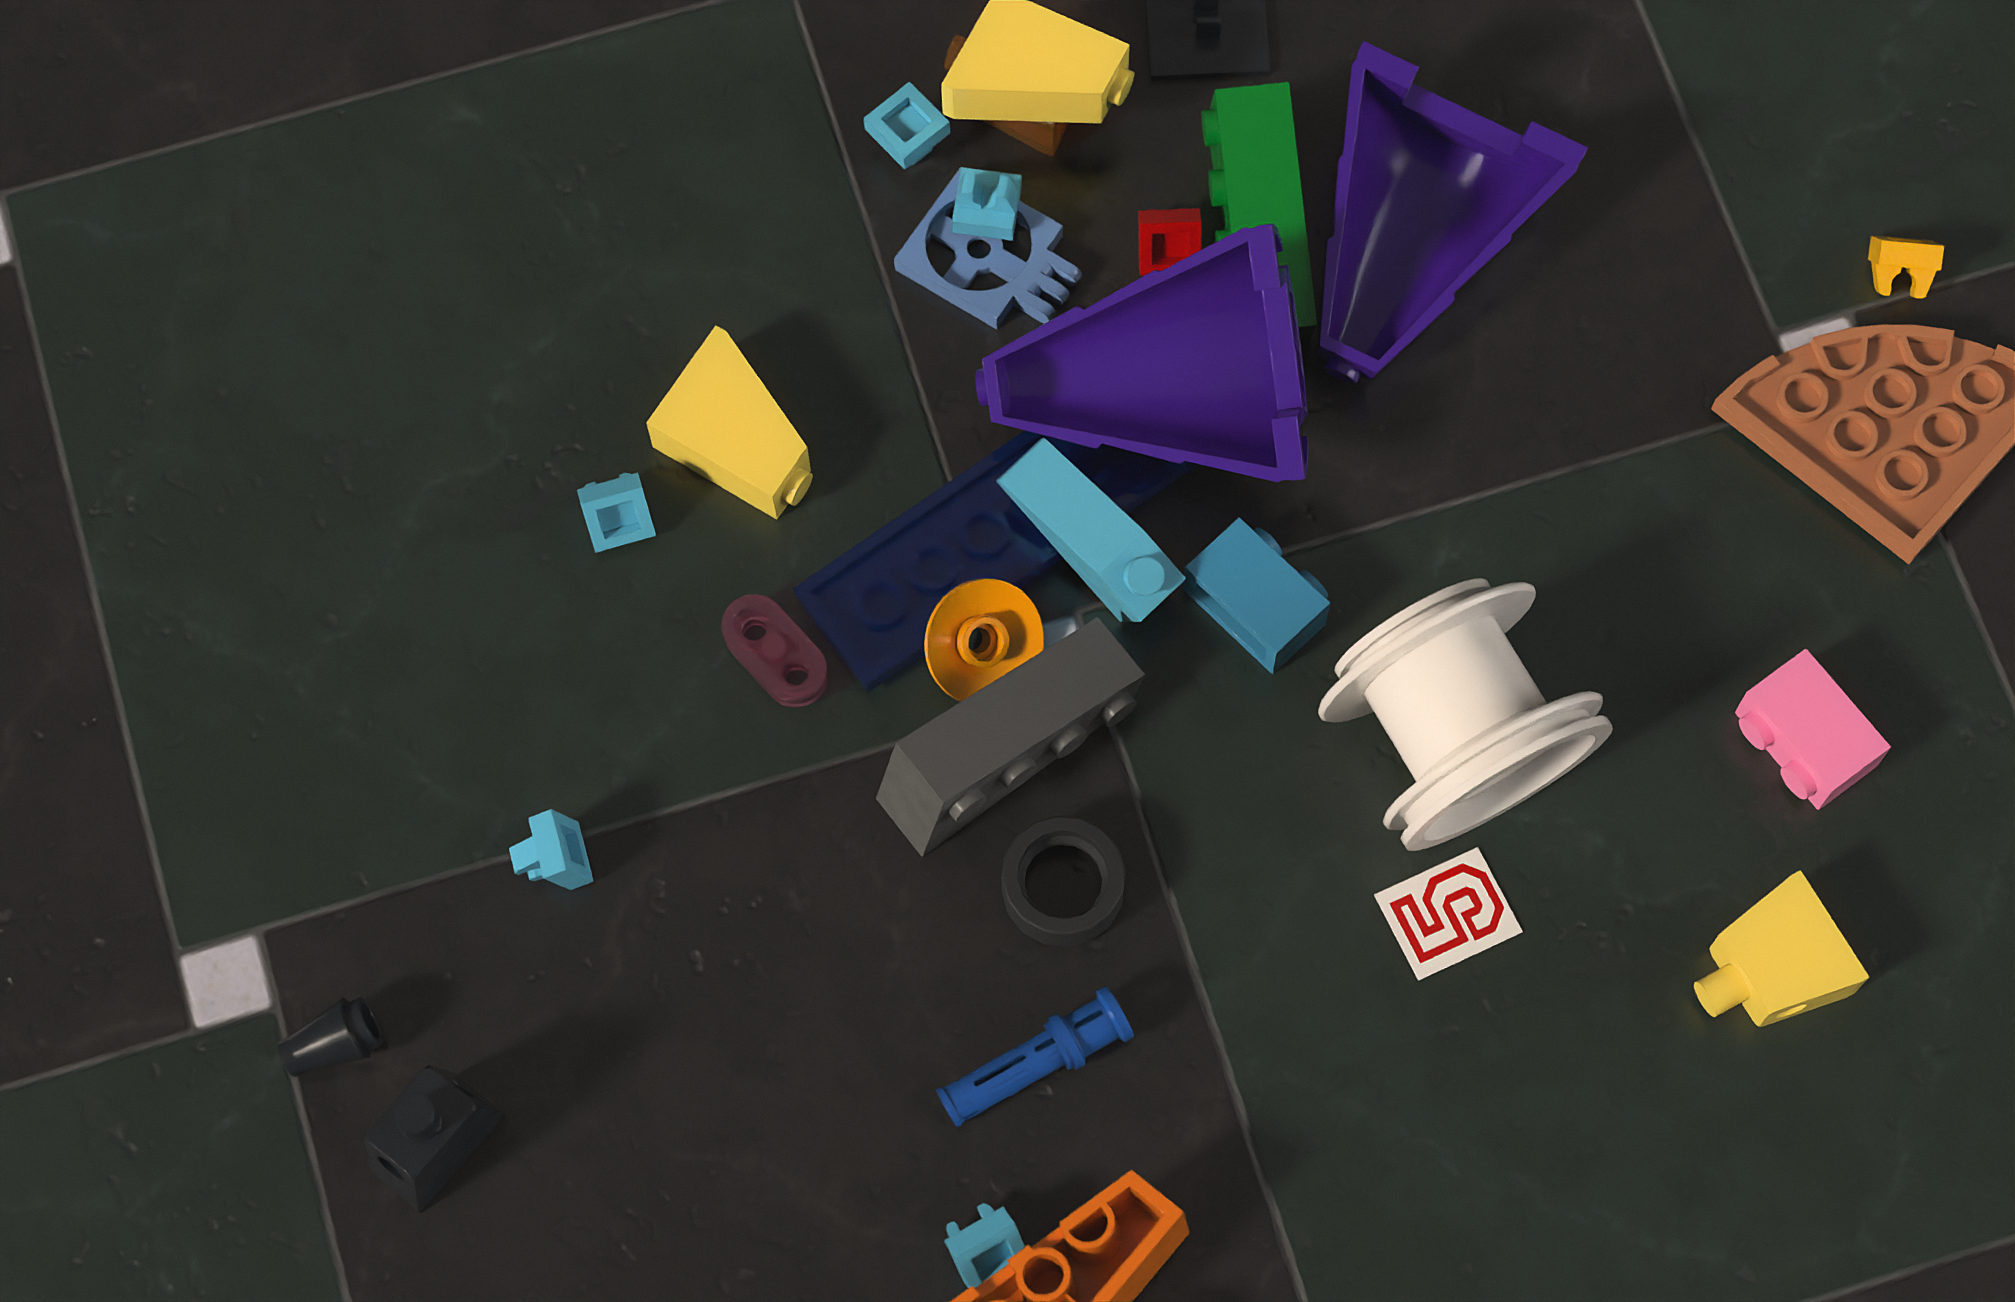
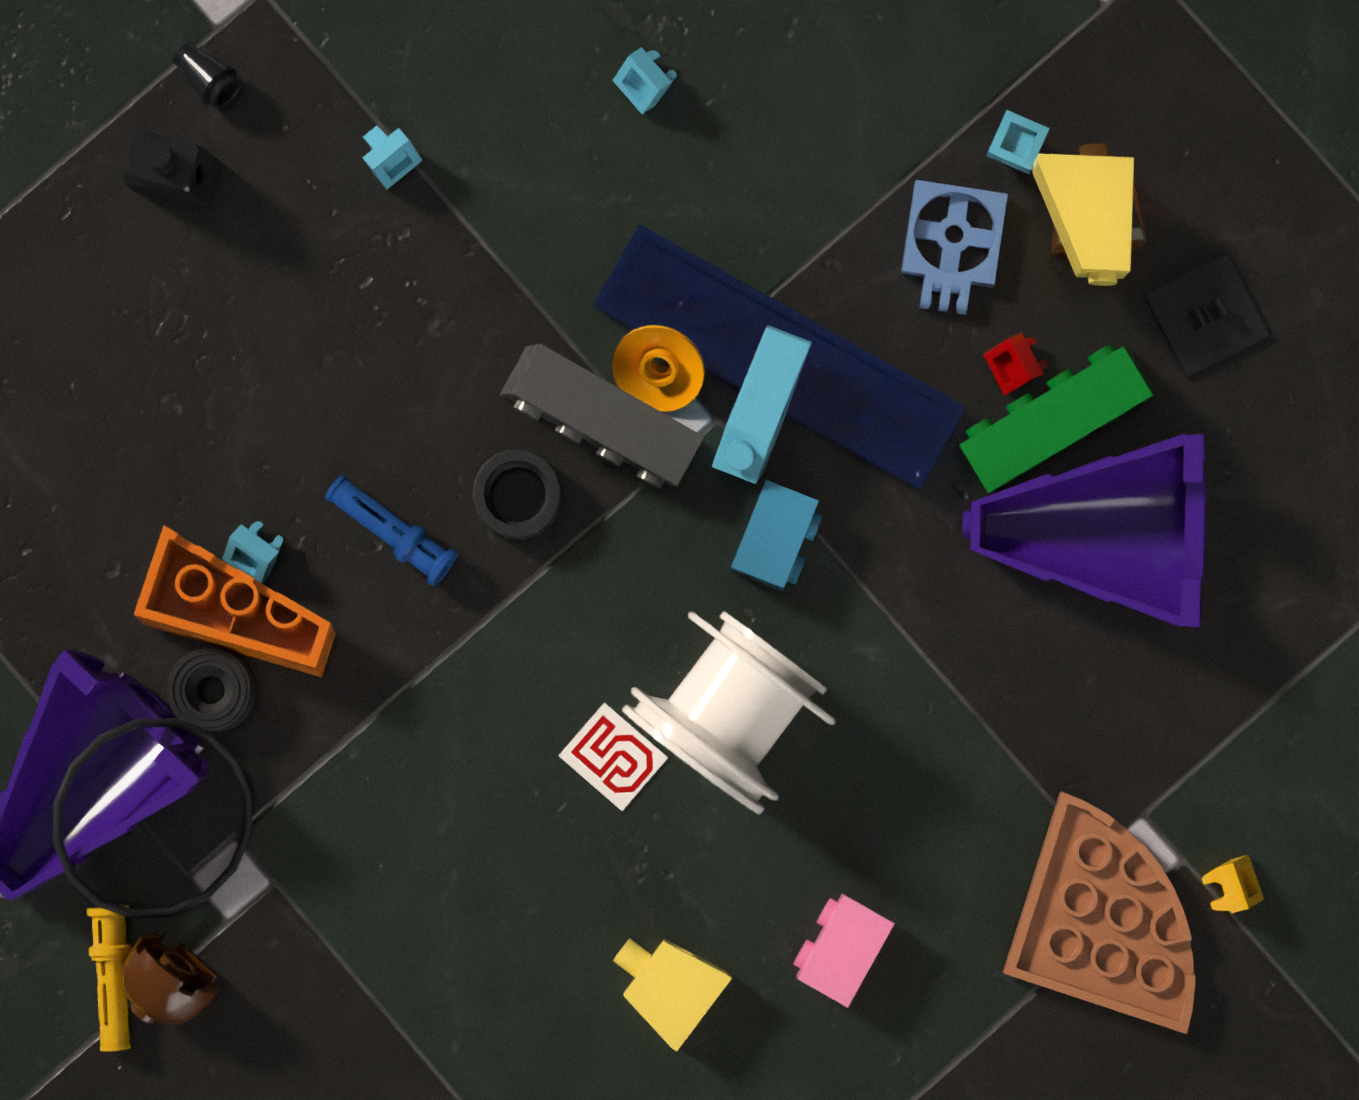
camera: 70 degrees right, 15 degrees up
light yellow slope [646,325,813,519] -> none
clear pink plate [721,594,828,707] -> none
medium azure tile [952,167,1022,241] -> none
dark purple cone [975,223,1309,482] -> none

